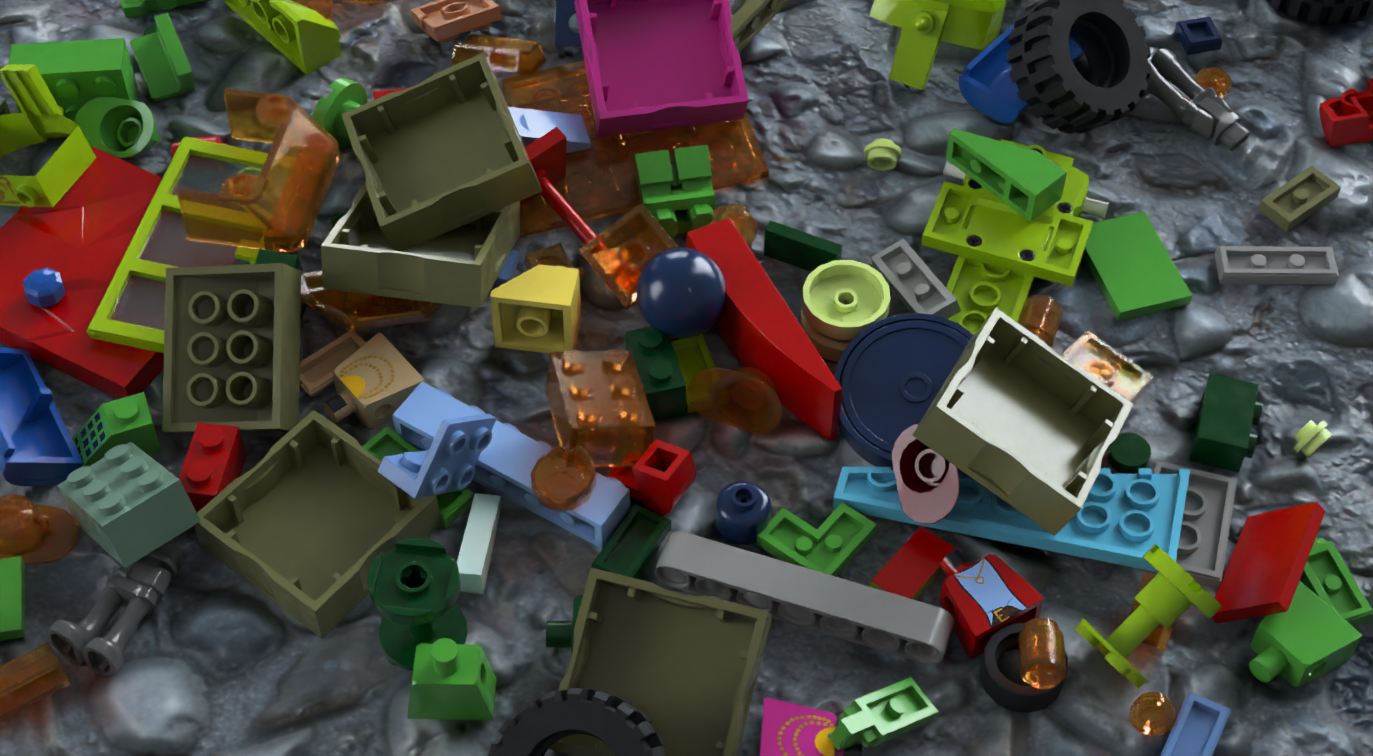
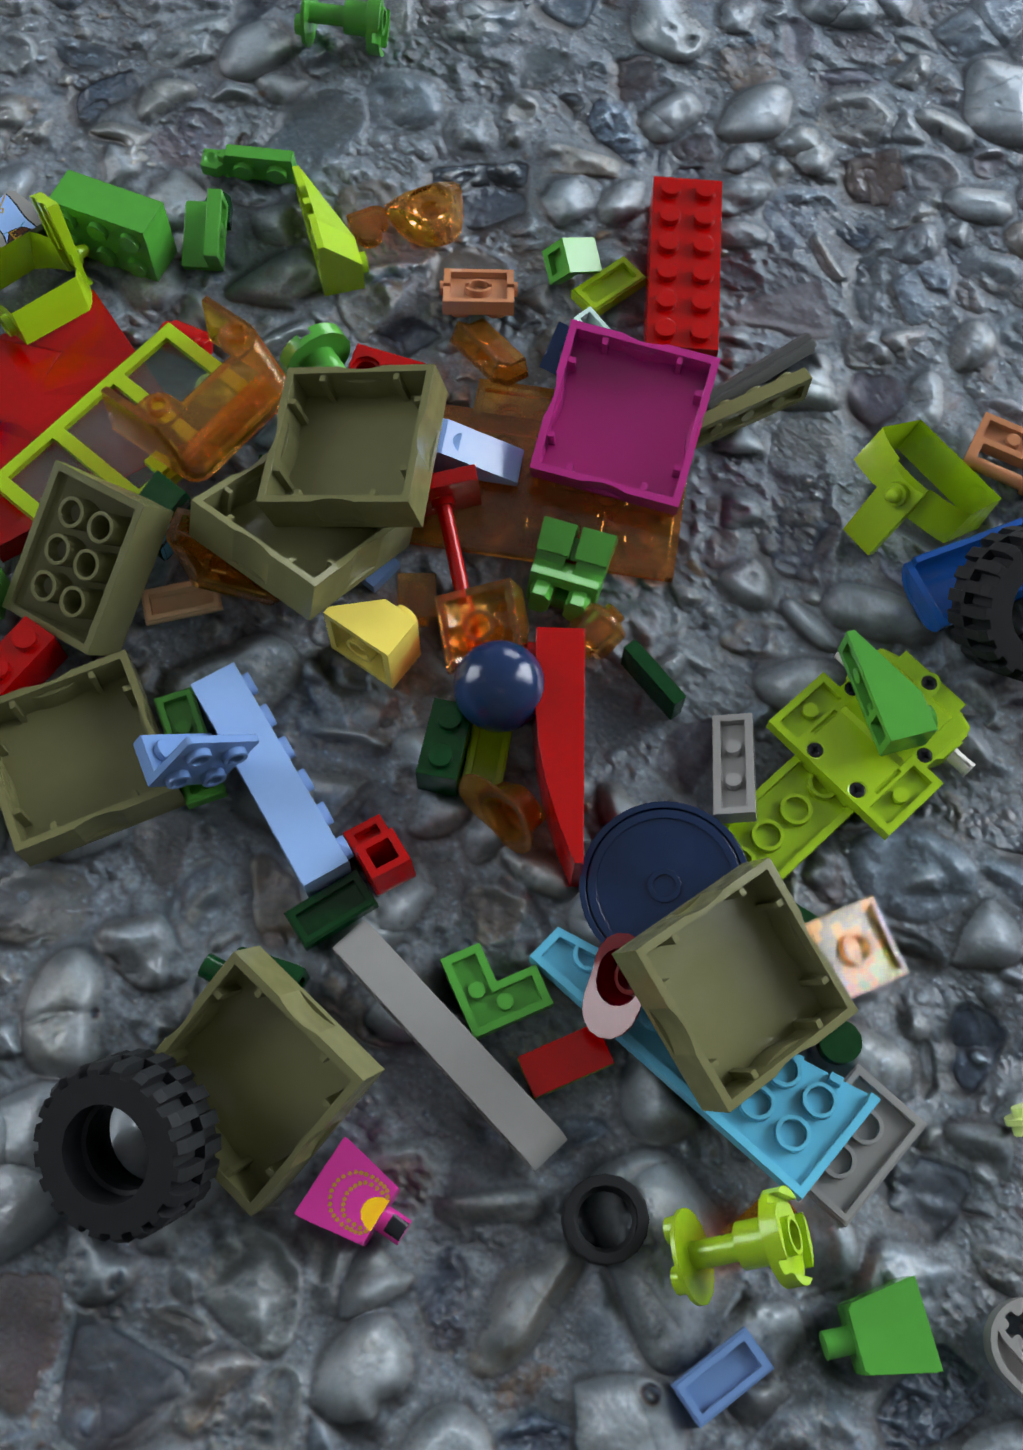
camera: 25 degrees right, 15 degrees up
bright green piece [74,97,161,158] -> none
tan torso [323,332,425,429] -> none
dark green piece [367,538,468,671] -> none
bright green torso [407,638,497,721] -> none
light aqua piece [457,493,502,594] -> none
clear orange hair [530,446,596,511] -> none
clear orange brick [545,349,656,468] -> none
dark blue head [716,481,771,545] -> none
yellowish green wheel [800,260,891,362] -> none
bright green hinge [827,677,939,750] -> none
yellowish green plate [864,138,901,171] -> none
torso [939,550,1044,659] -> none
clear orange brick [1018,295,1063,348] -> none
clear orange brick [1018,618,1066,689] -> none
bright green tile [1083,211,1192,321] -> none
clear orange plate [1129,692,1176,736] -> none
dark green brick [1189,373,1263,472] -> none
red tile [1212,502,1325,624] -> none
bright green hinge [1300,538,1373,626] -> none

